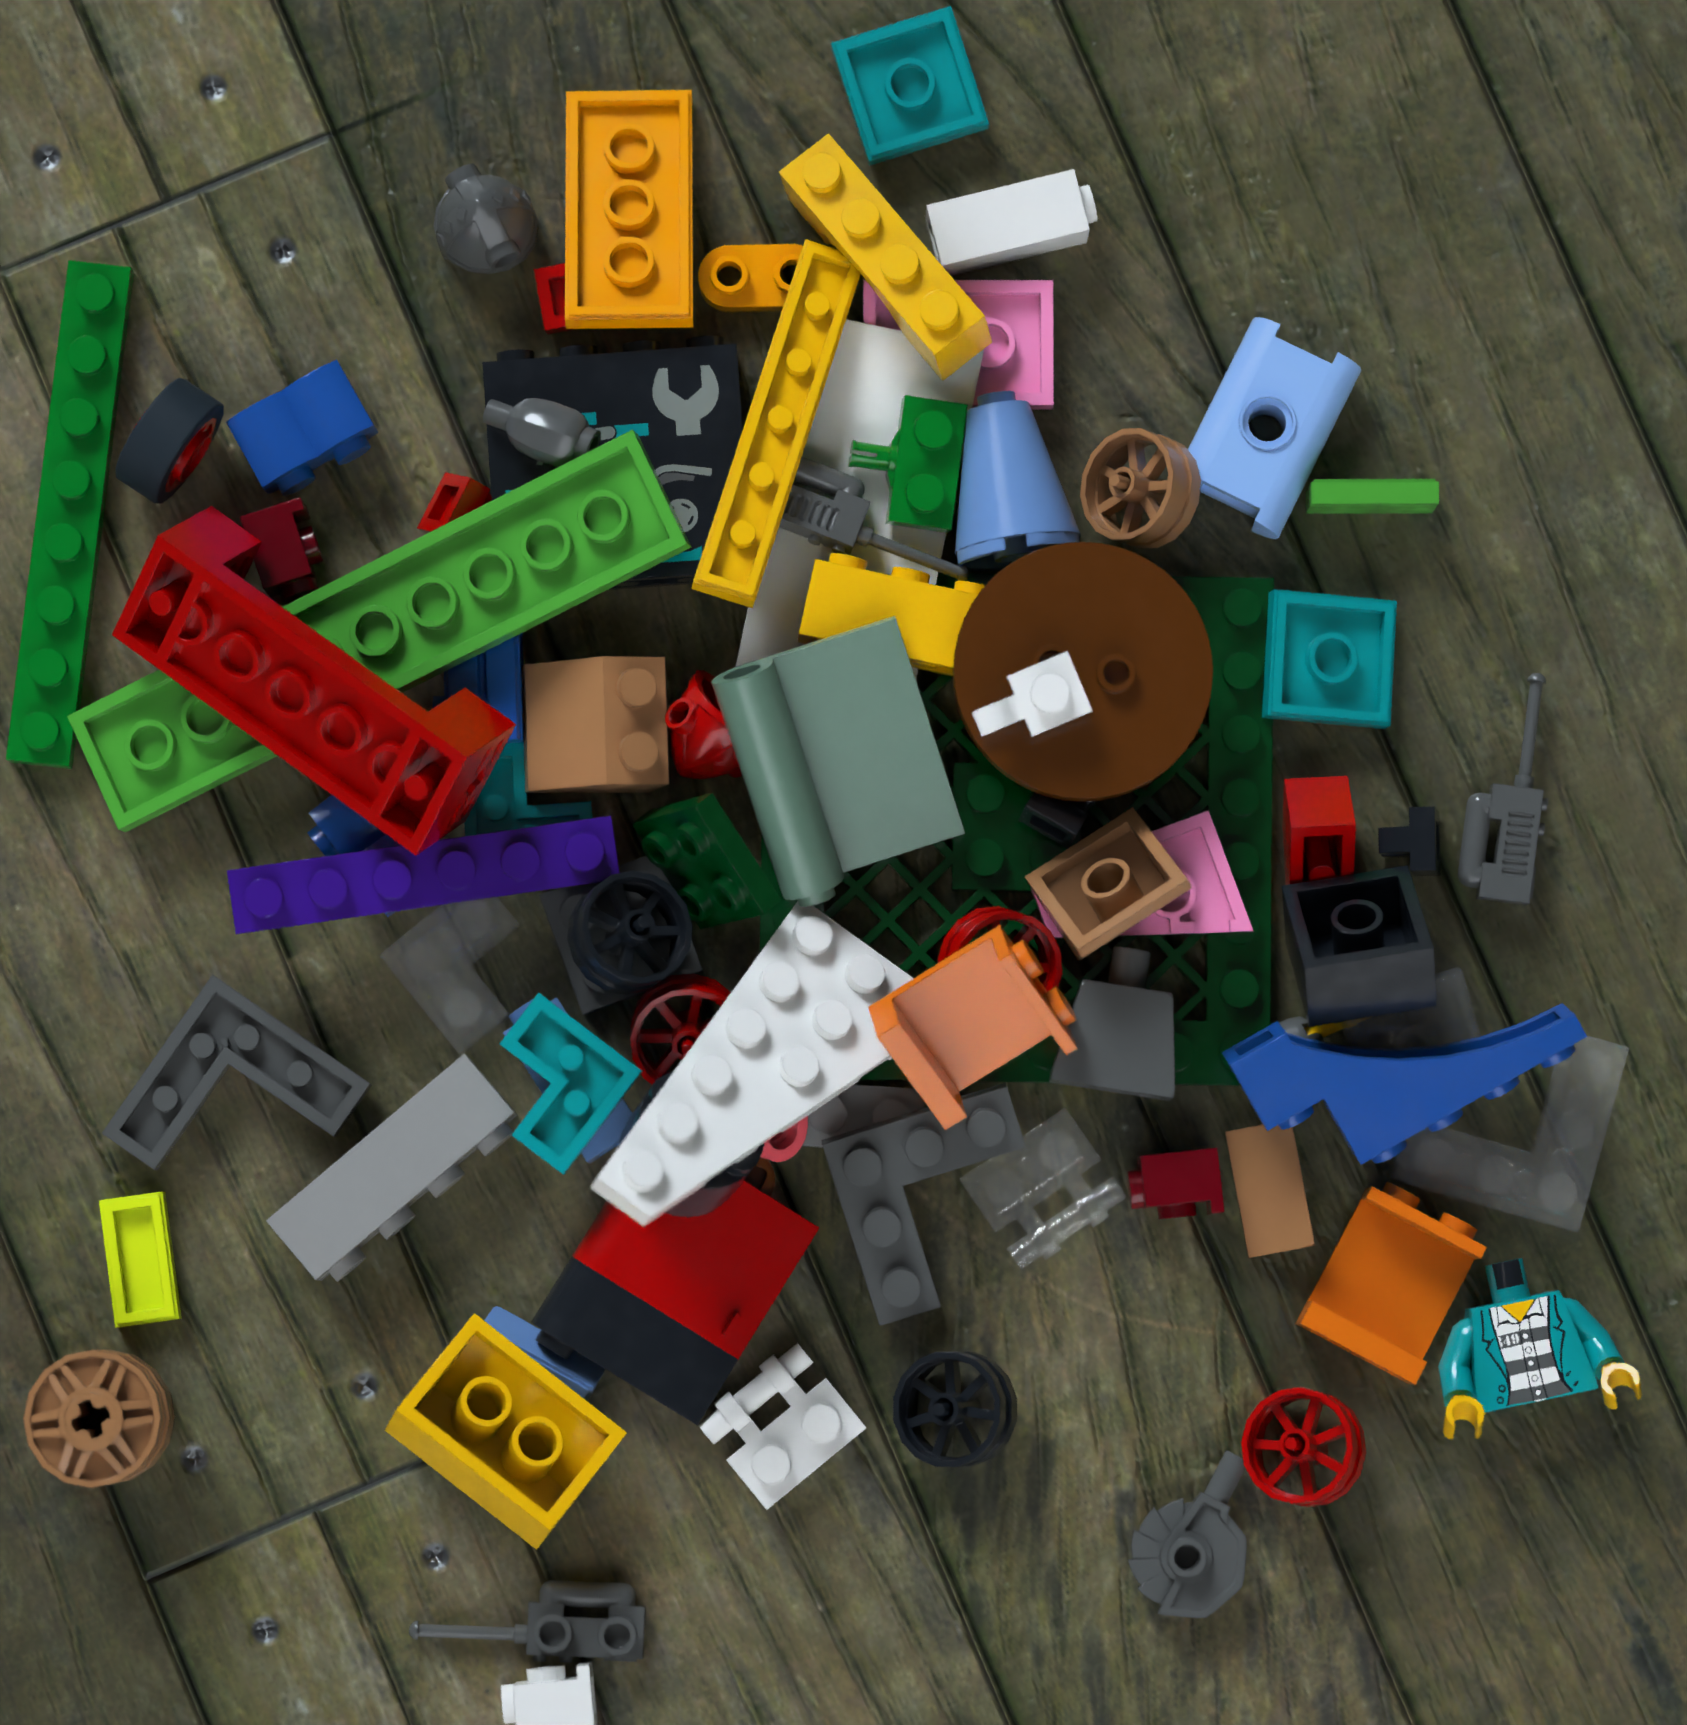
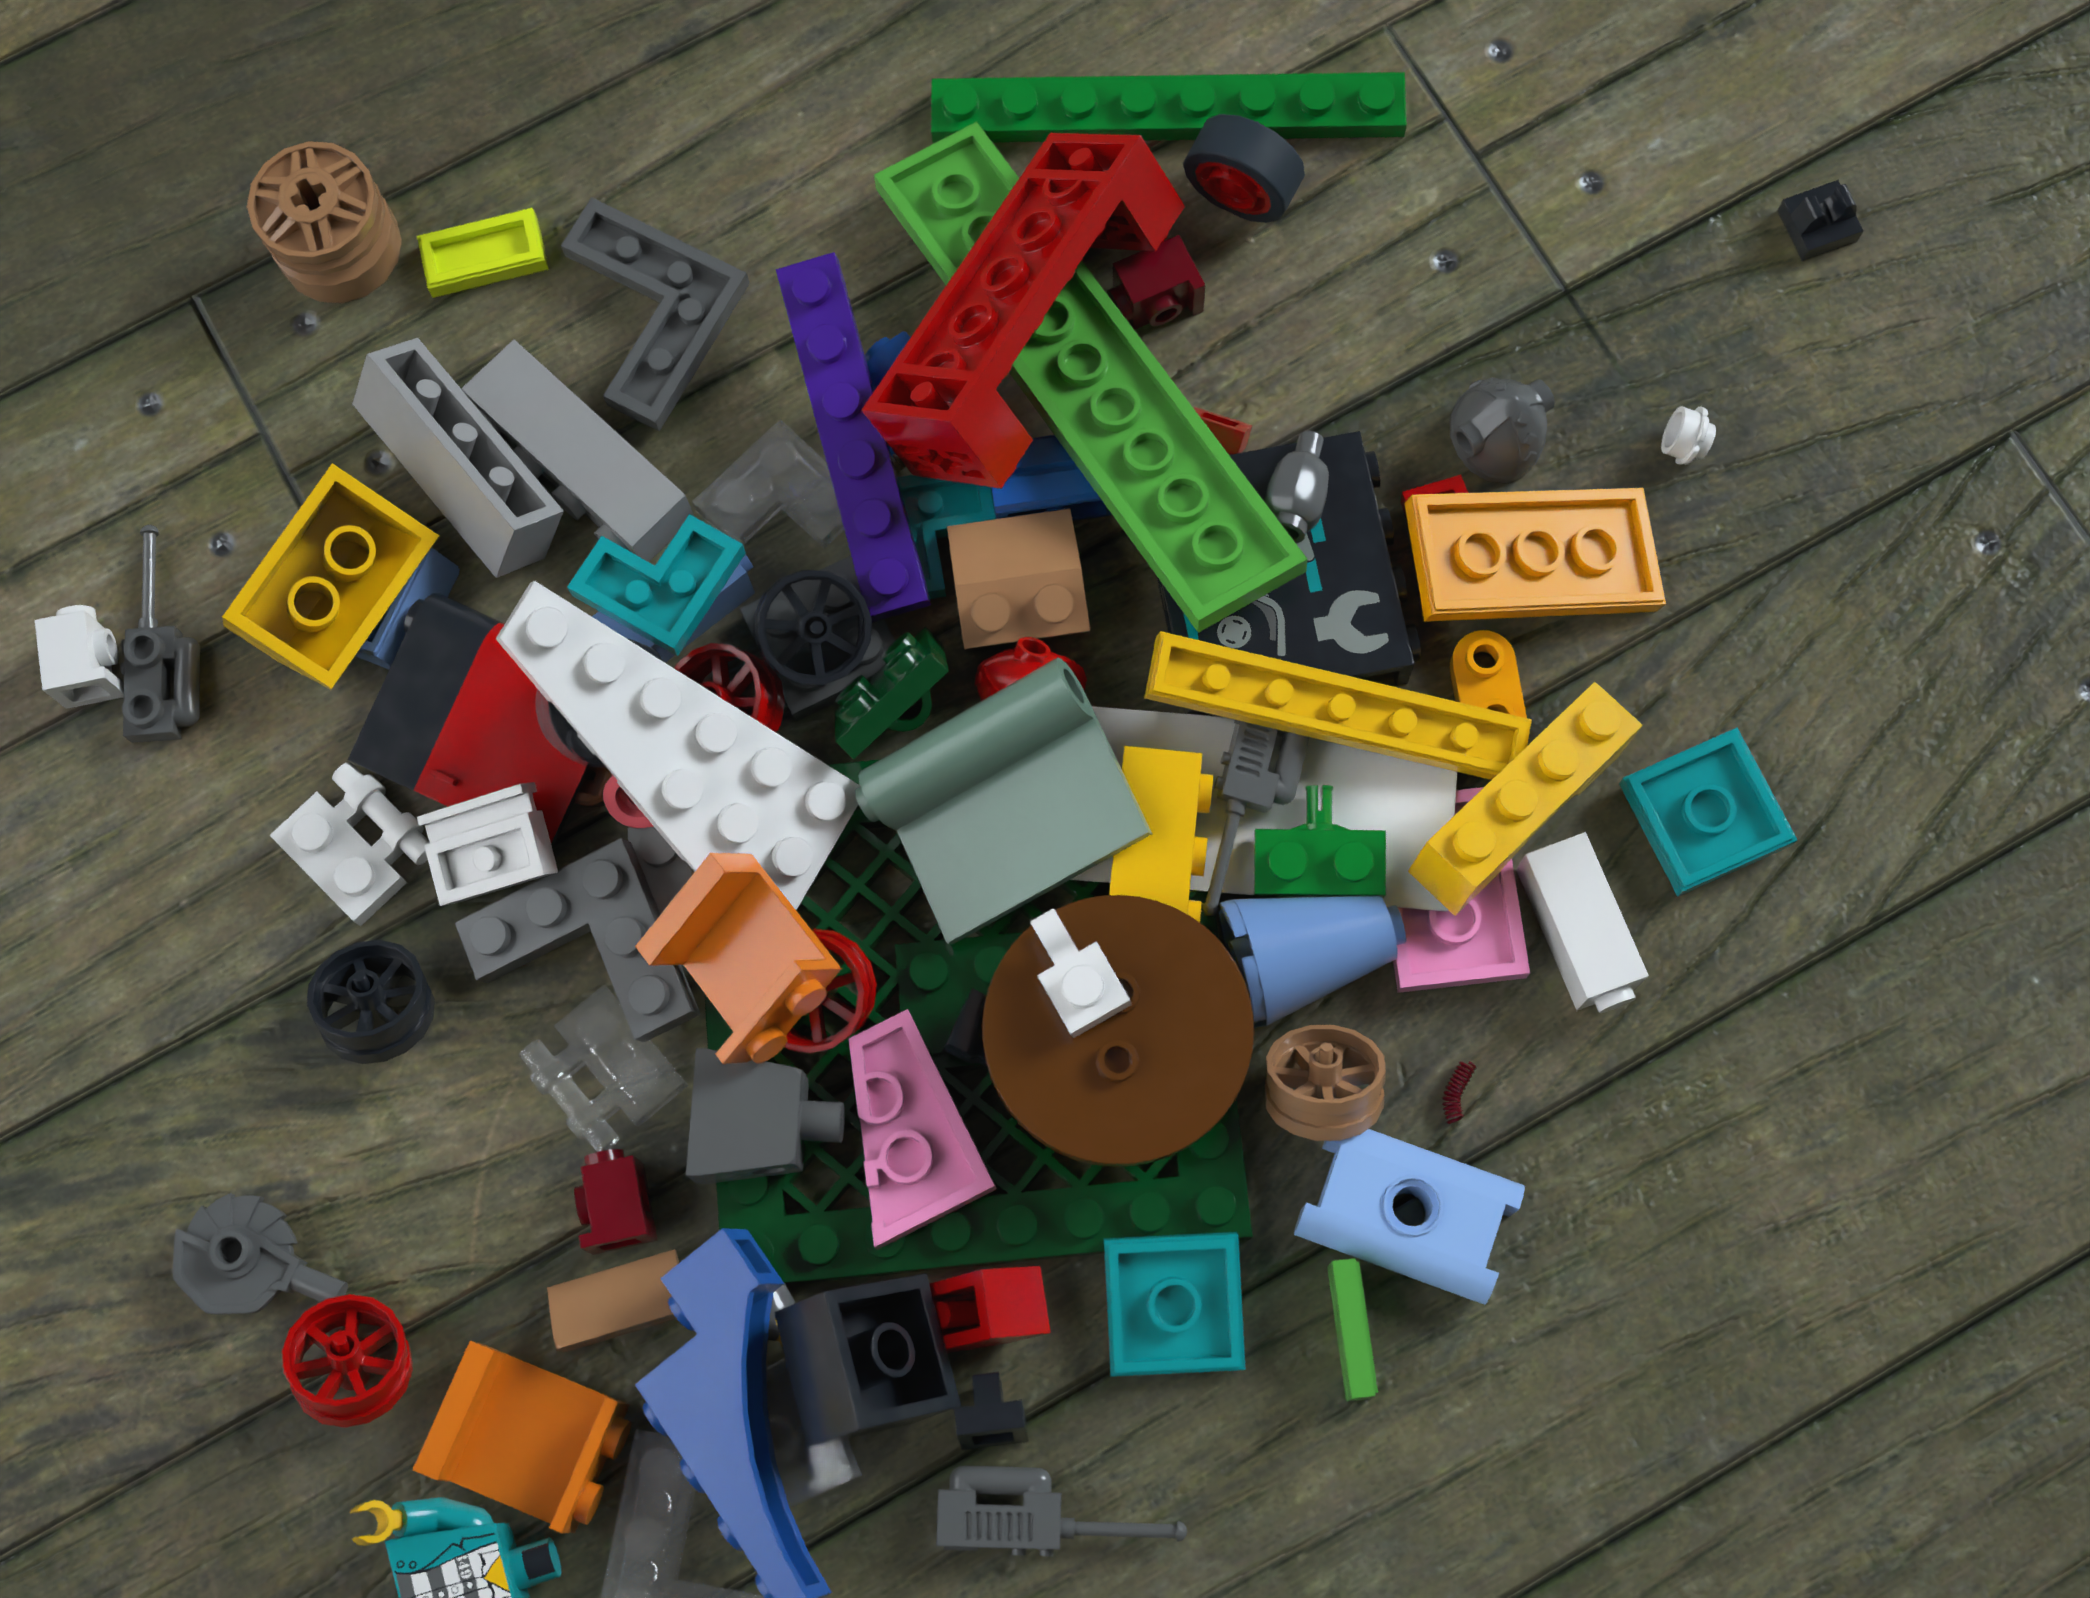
camera: 90 degrees right, 10 degrees down
blue brick [226,360,379,496] -> none
medium nougat slope [1025,807,1192,961] -> none
none -> light grey brick [352,338,564,578]
none -> white plate [417,782,558,906]
none -> dark red leg [1442,1061,1477,1124]
none -> white plate [1661,406,1716,465]

